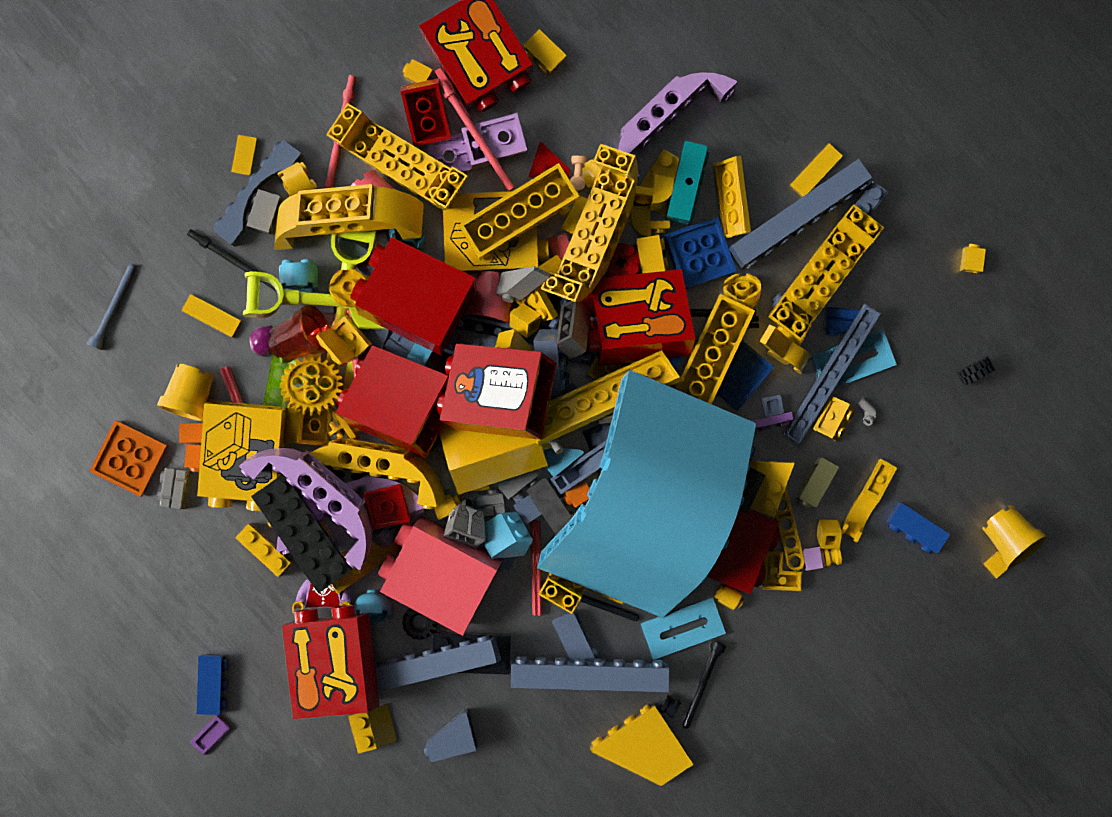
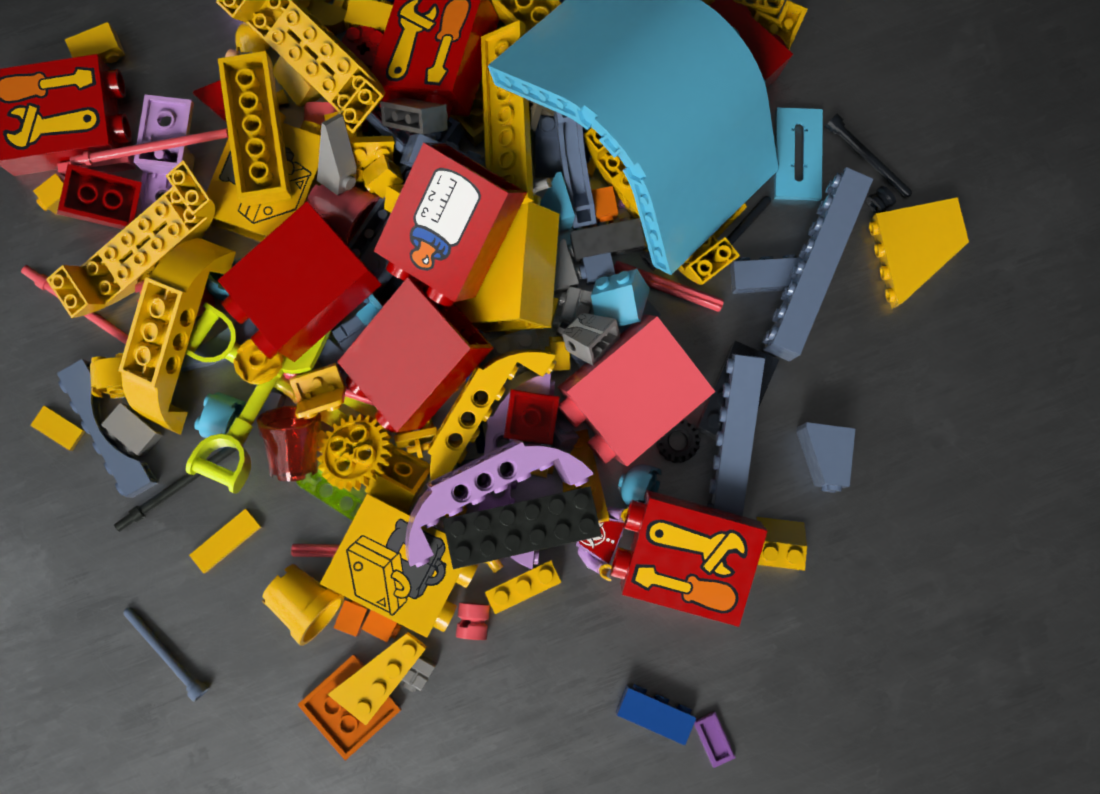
camera: 75 degrees left, 5 degrees down
magenta hair [249,325,279,357] -> none
yellow brick [714,584,744,610] -> none
none -> yellow wing [328,632,427,725]
none -> coral wheel [456,602,490,640]

